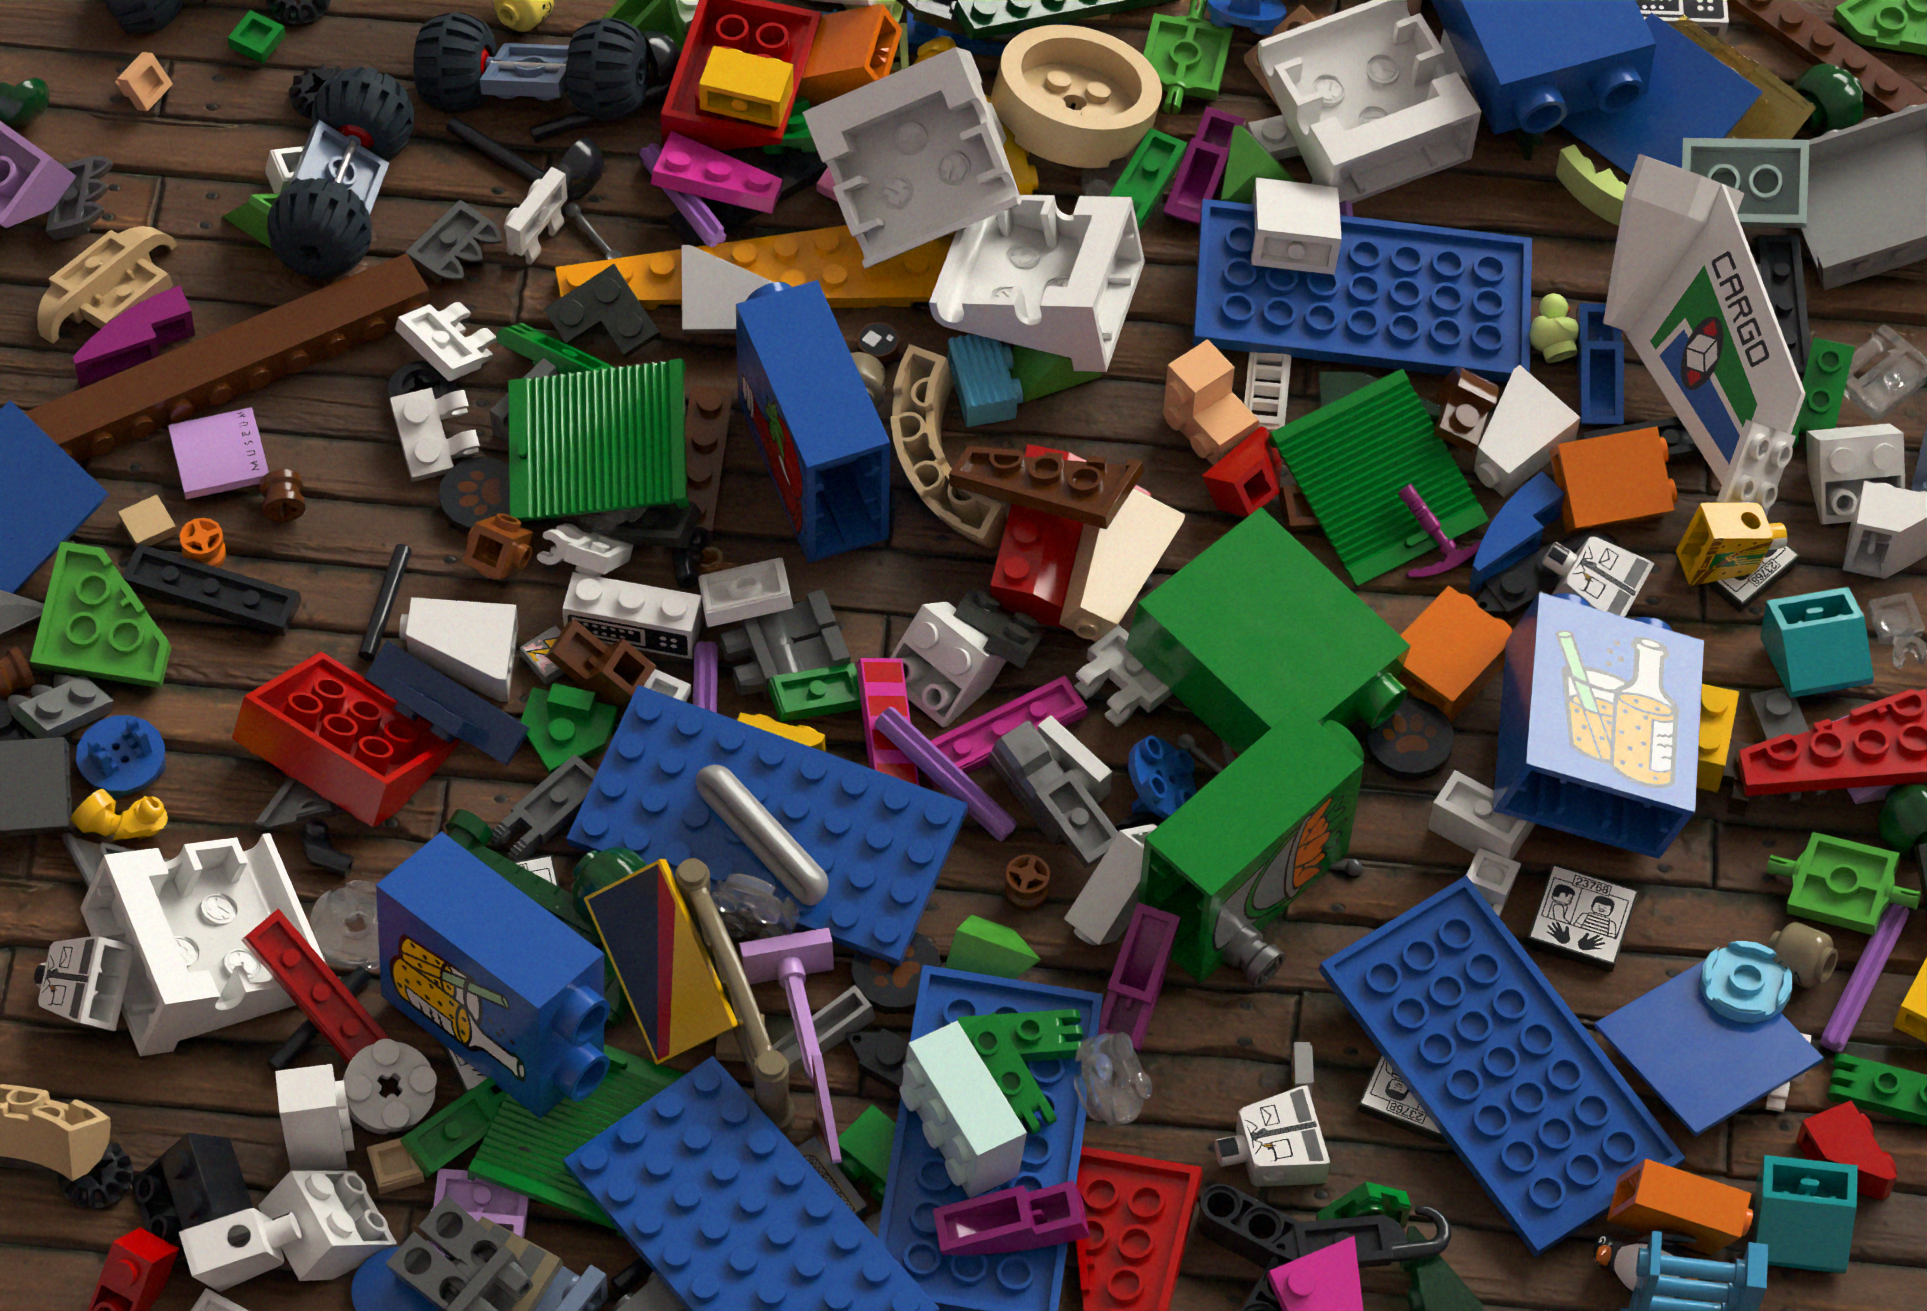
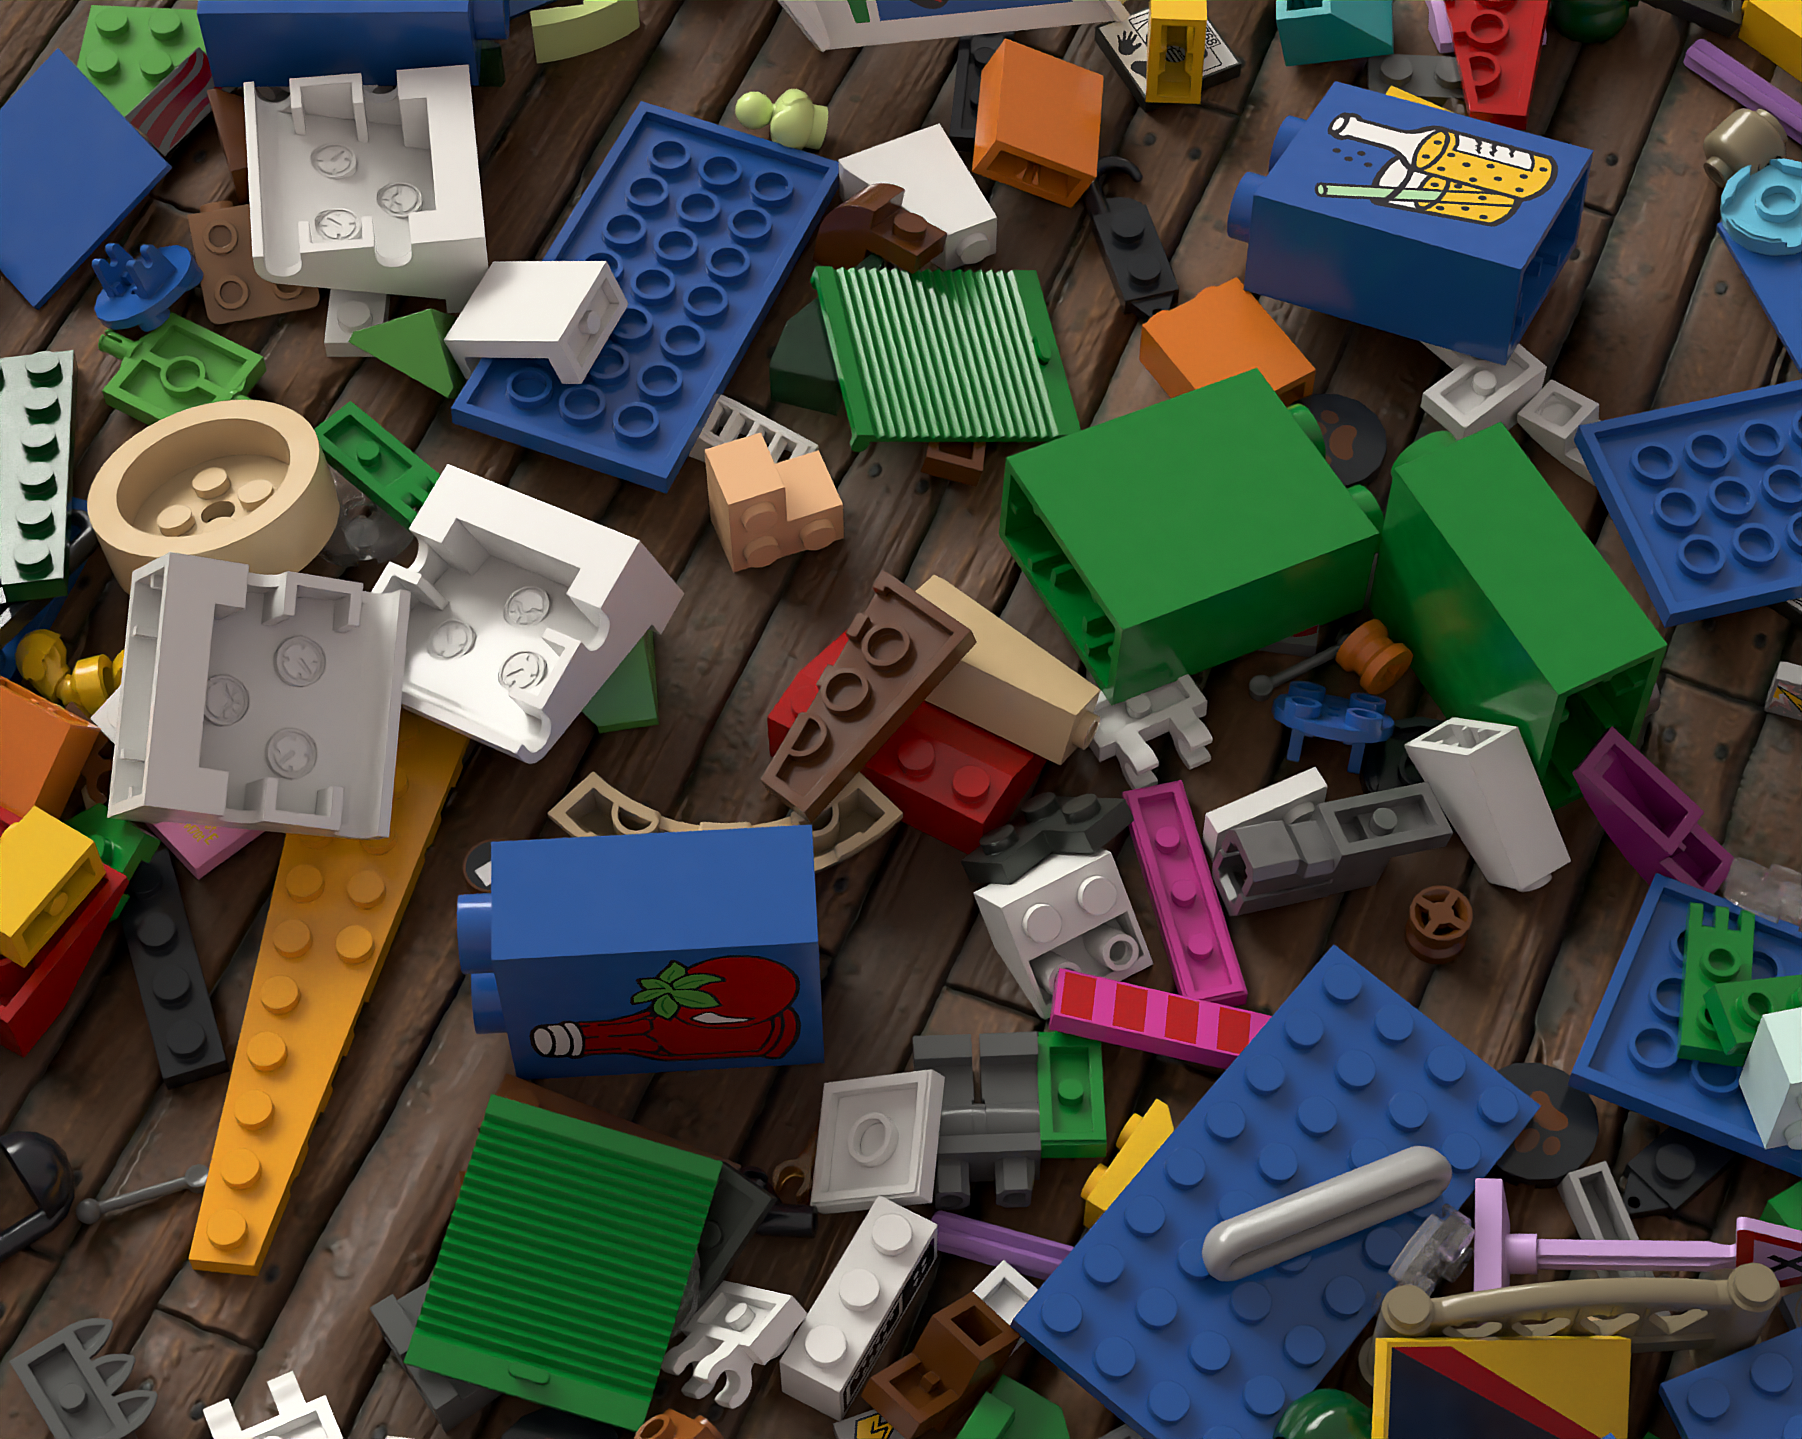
camera: 70 degrees left, 0 degrees up
green hinge [496,323,615,375] -> none
white plate [504,167,567,265] -> none
pearl dark grey plate [544,264,661,358] -> none
medium lavender axle [639,143,726,247] -> none
dark pink wing [651,131,783,214] -> none
white slope [682,245,774,334] -> none
medium lavender axle [875,707,1017,841] -> none
bright green slope [945,915,1041,979] -> none
medium azure brick [947,334,1023,427] -> none
magenta slope [1163,106,1247,226] -> none
red slope [1202,426,1282,517] -> none
magenta piece [1397,483,1481,578] -> none
blue slope [1468,471,1565,594] -> none
tile [1526,864,1639,972] -> none
white torso [1542,537,1654,617] -> none
blue slope [1576,303,1624,426] -> none
bright green plate [1767,832,1921,935] -> none

